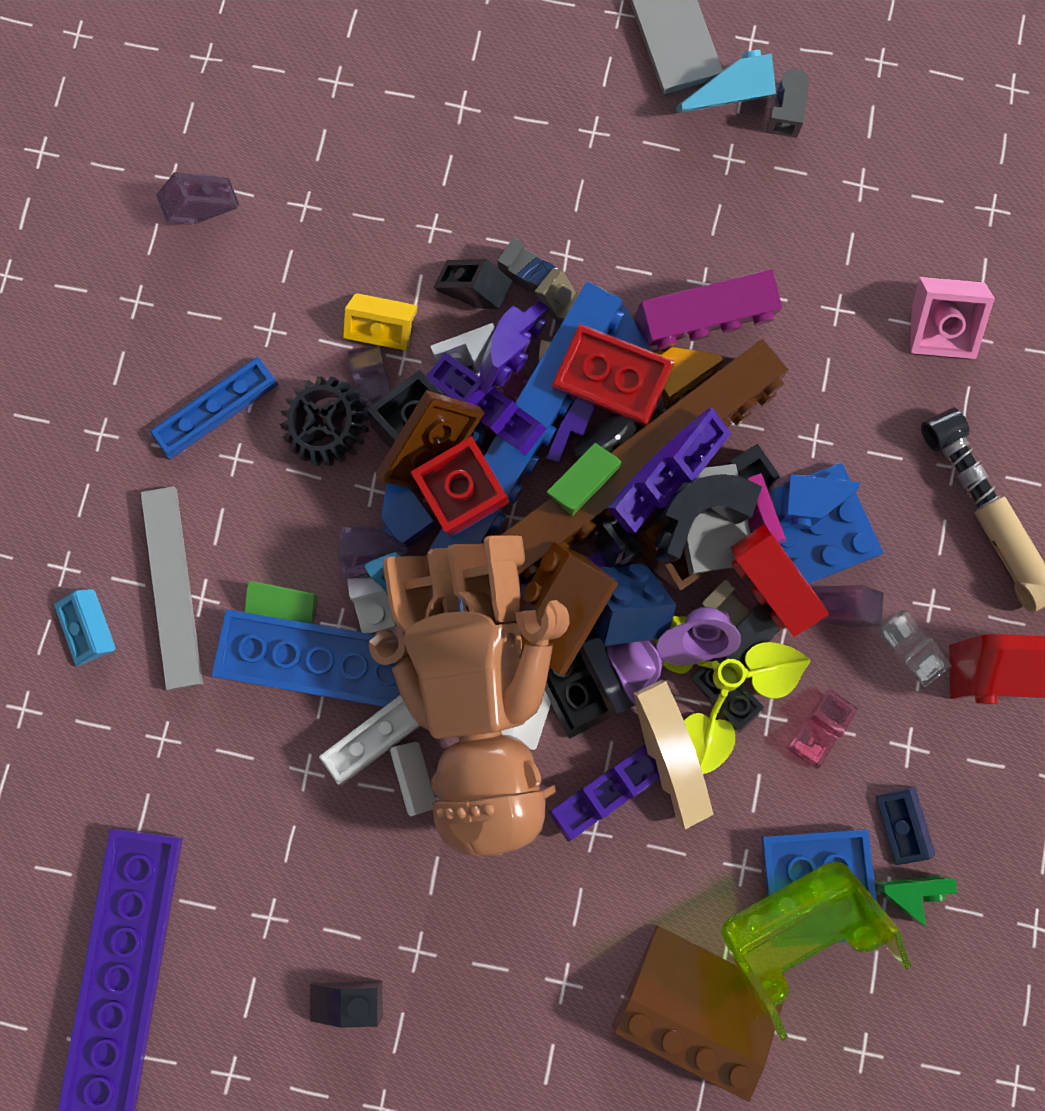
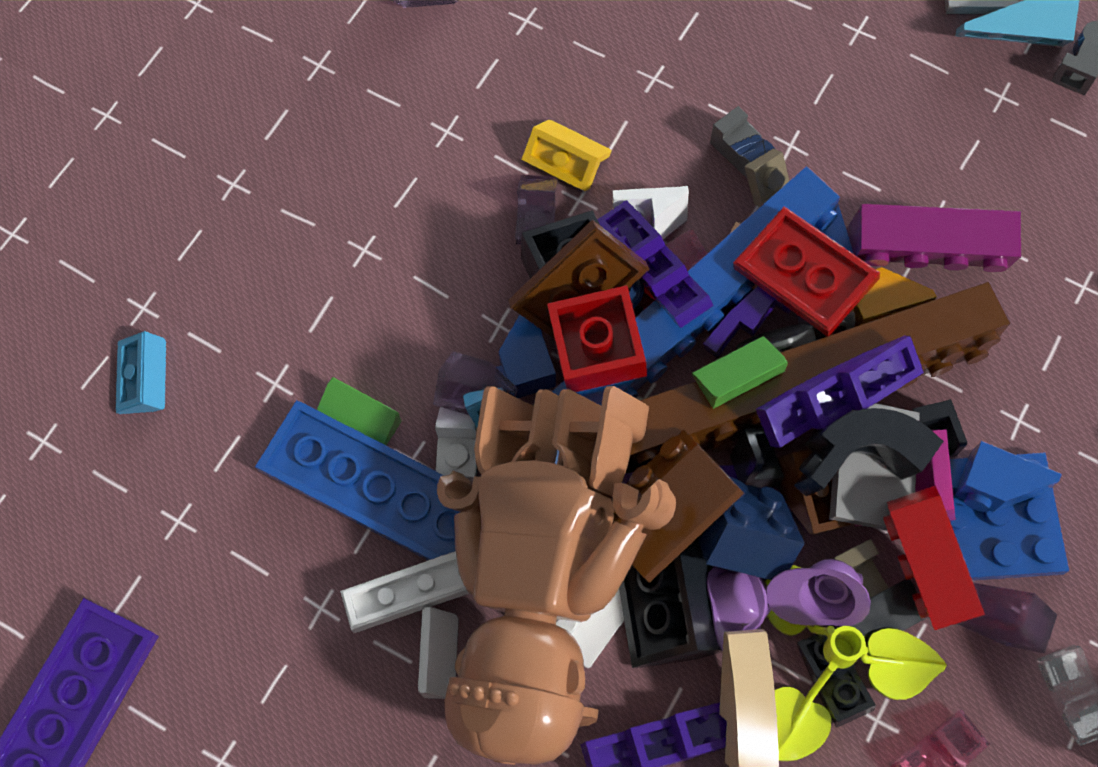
camera: 20 degrees right, 10 degrees down
light grey tile [141,486,203,691] -> none
blue tile [149,356,278,460] -> none
black gear [279,376,370,466] -> none
black slope [433,259,512,309] -> none
dark purple slope [479,301,549,394] -> none

